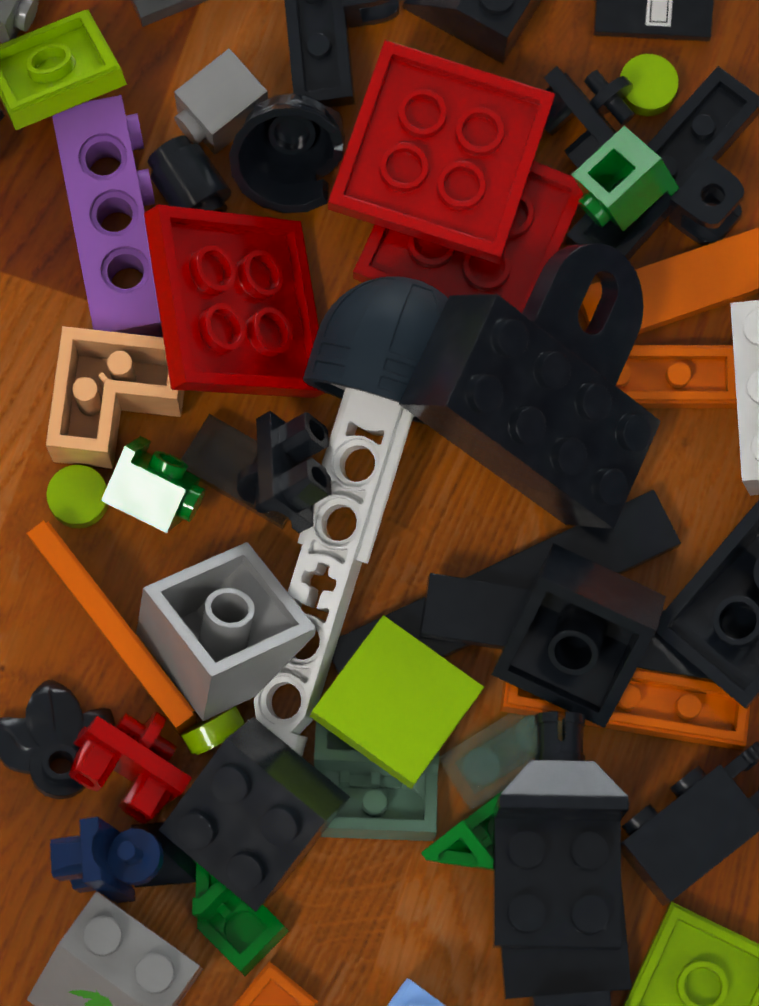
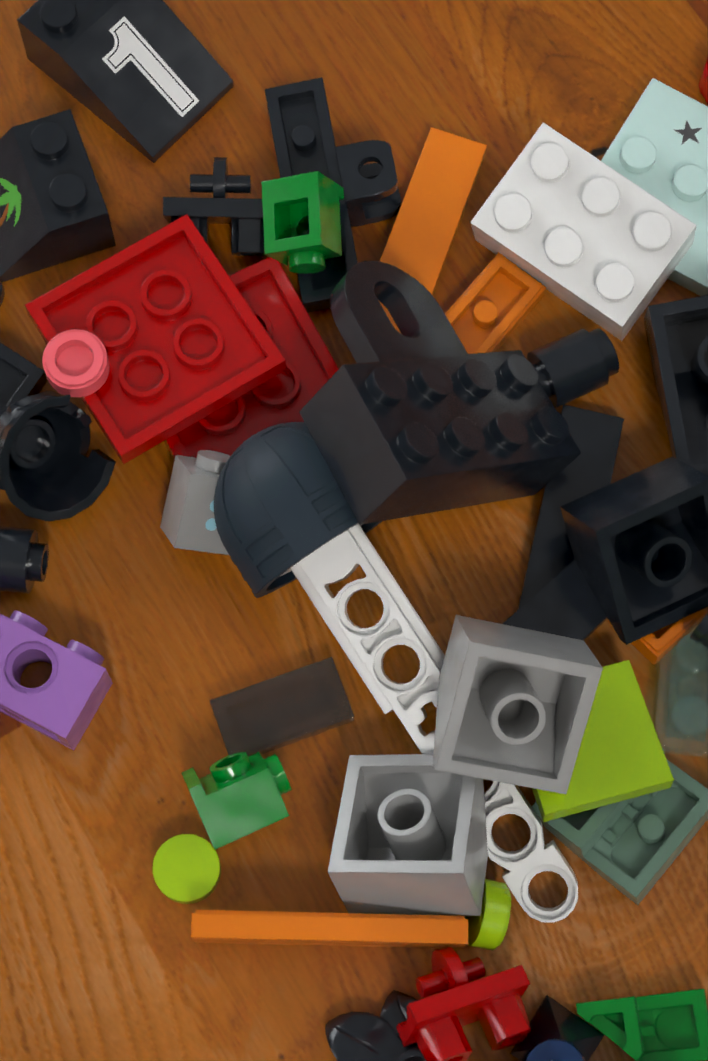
camera: 50 degrees left, 5 degrees down
light nougat brick [46,326,184,469] -> none
red plate [144,204,325,398] -> none
black brick [158,717,350,912] -> none
black hips [236,411,332,533] -> none
lime tile [620,54,679,116] -> none
none -> coral tile [42,329,110,398]
none -> light grey brick [160,450,230,555]
none -> light grey slope [433,615,603,794]
none -> black brick [527,328,619,408]

